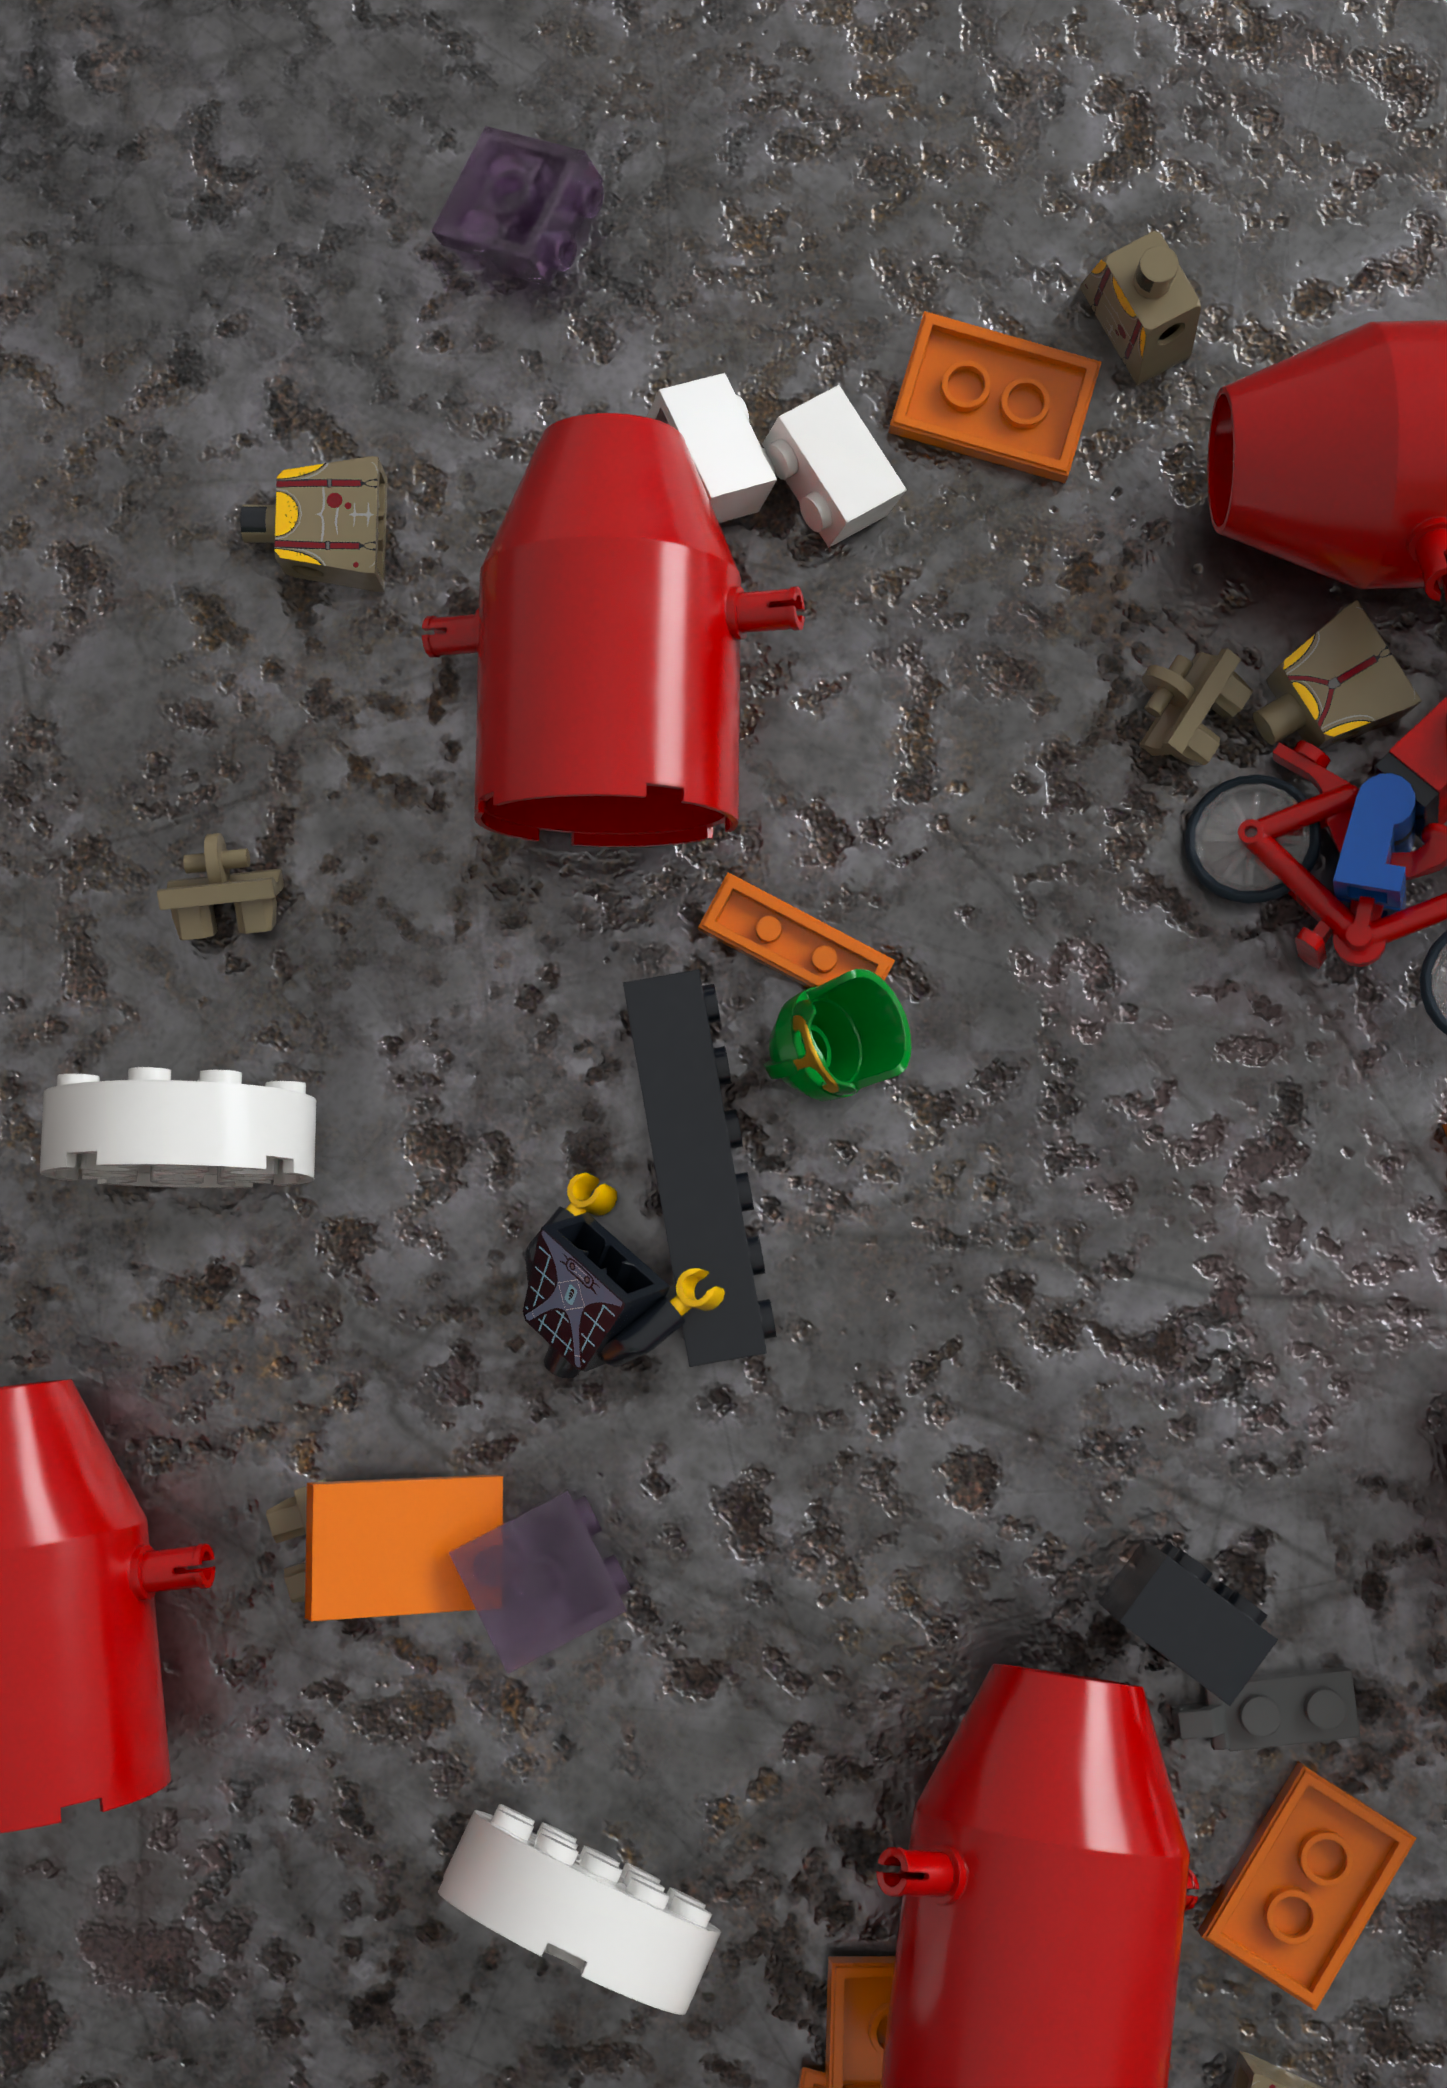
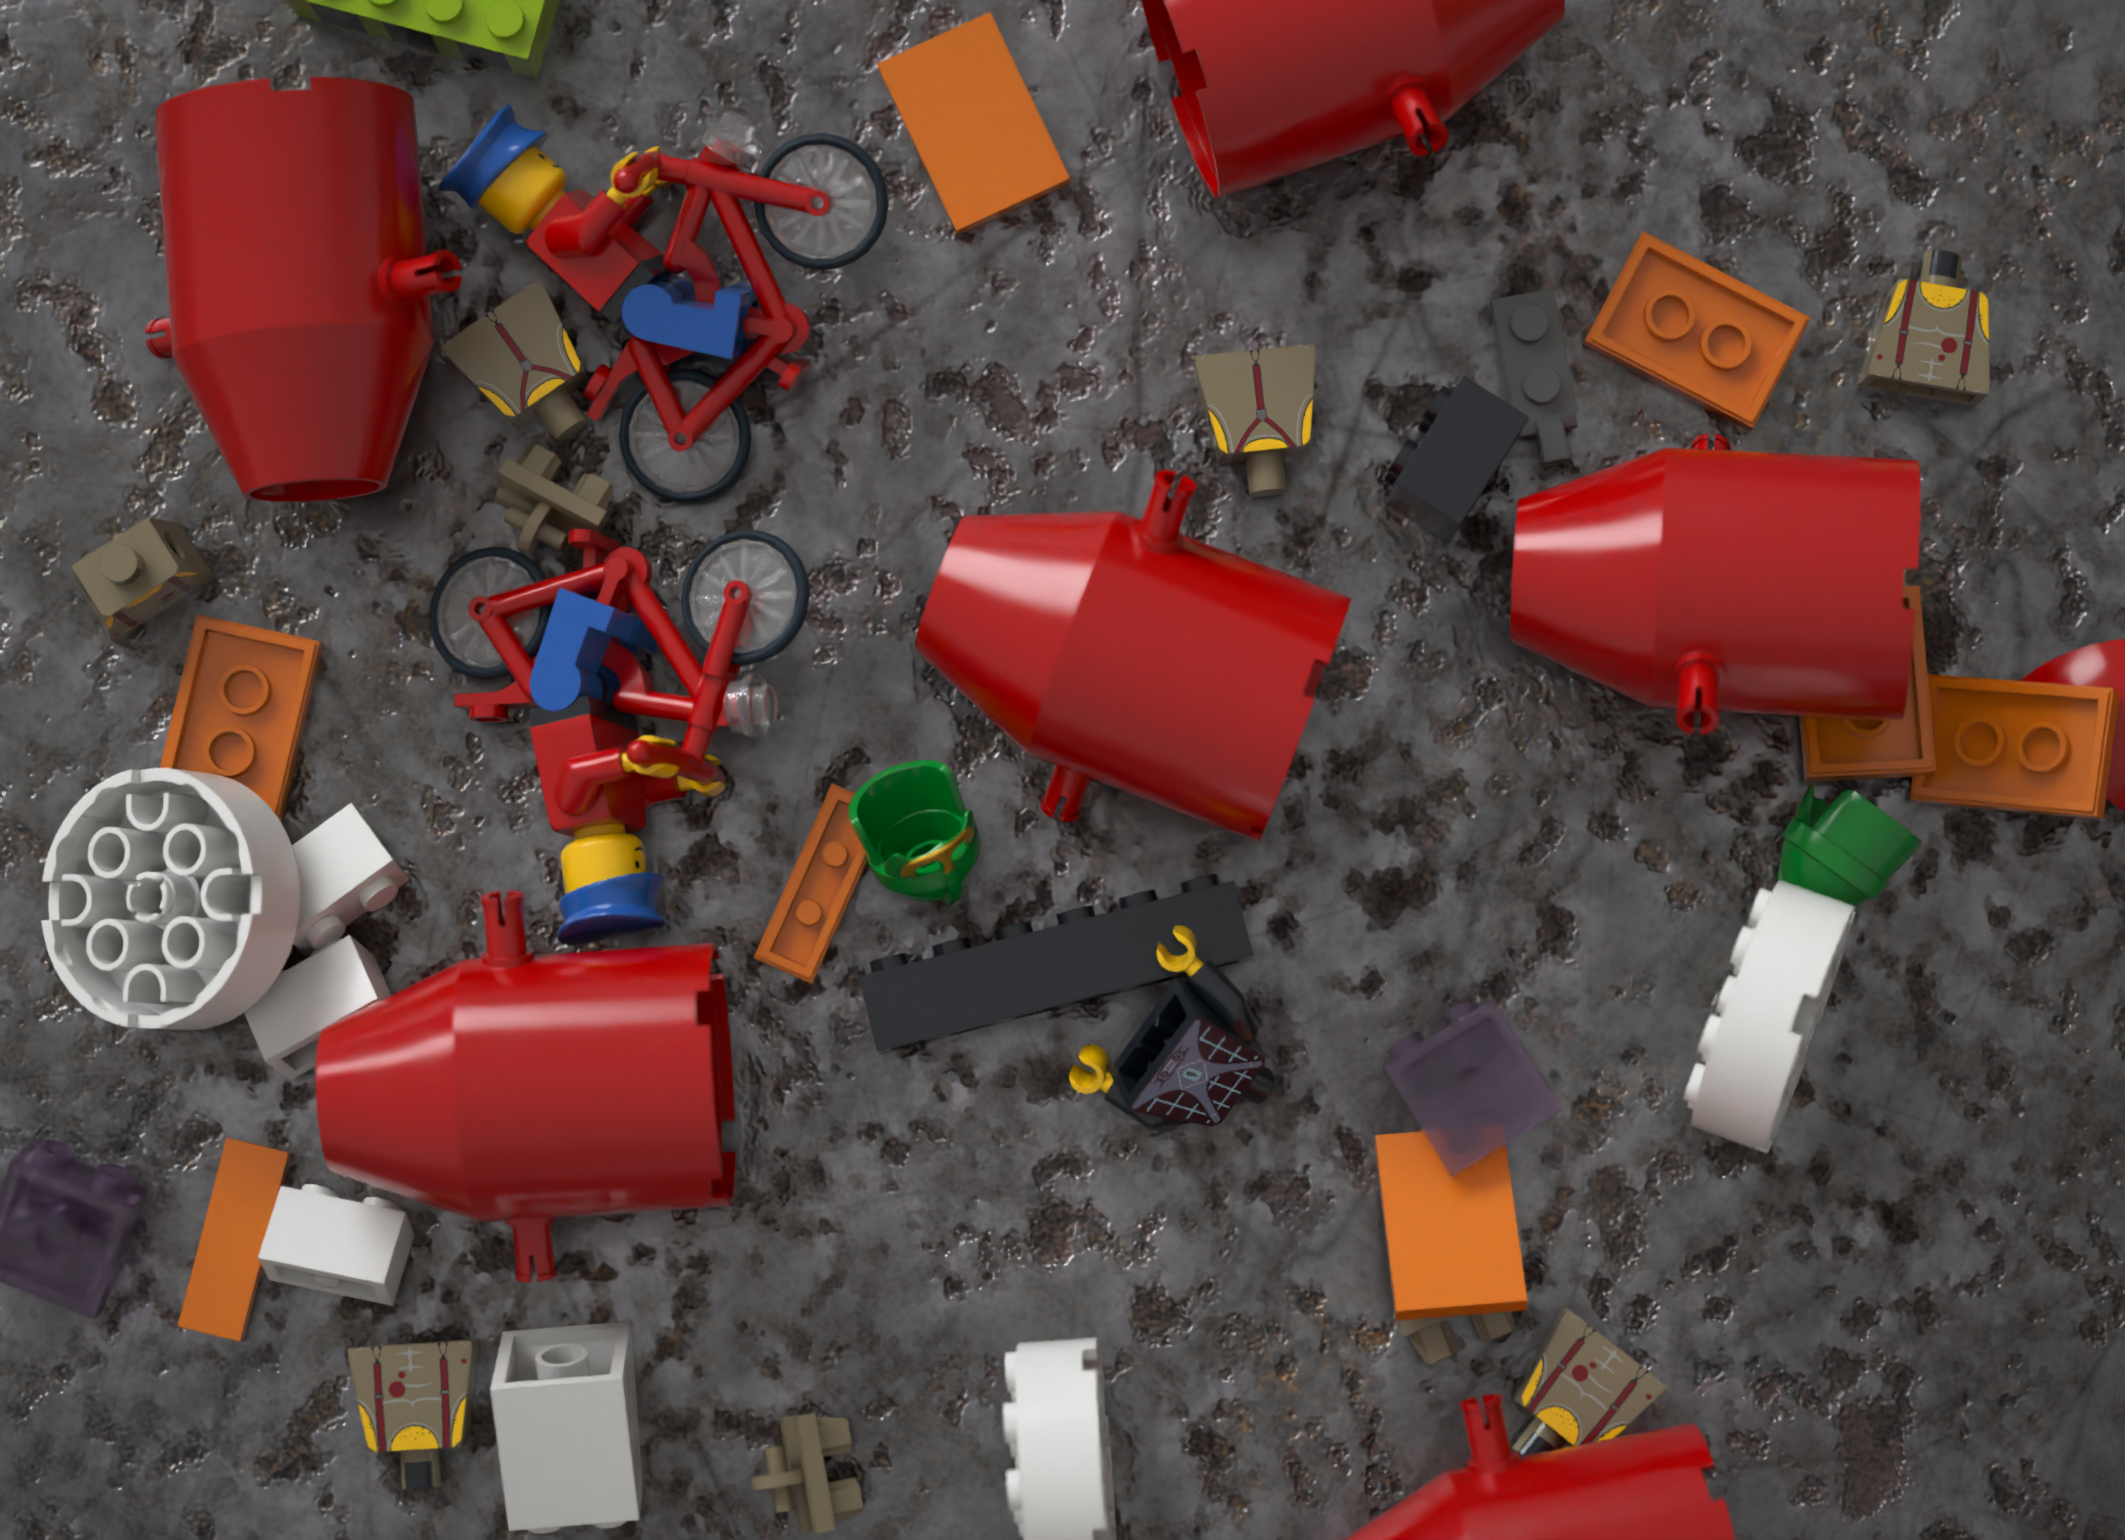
camera: 95 degrees left, 0 degrees up
none -> white brick [41,768,301,1030]
none -> orange tile [178,1137,292,1342]
none -> white brick [258,1184,415,1306]
none -> piece [429,529,810,946]
none -> white slope [490,1321,643,1534]
none -> red piece [914,470,1352,842]
none -> dark tan torso [1193,344,1316,496]
none -> dark tan torso [1512,1308,1667,1456]
none -> green helmet [1778,784,1922,907]

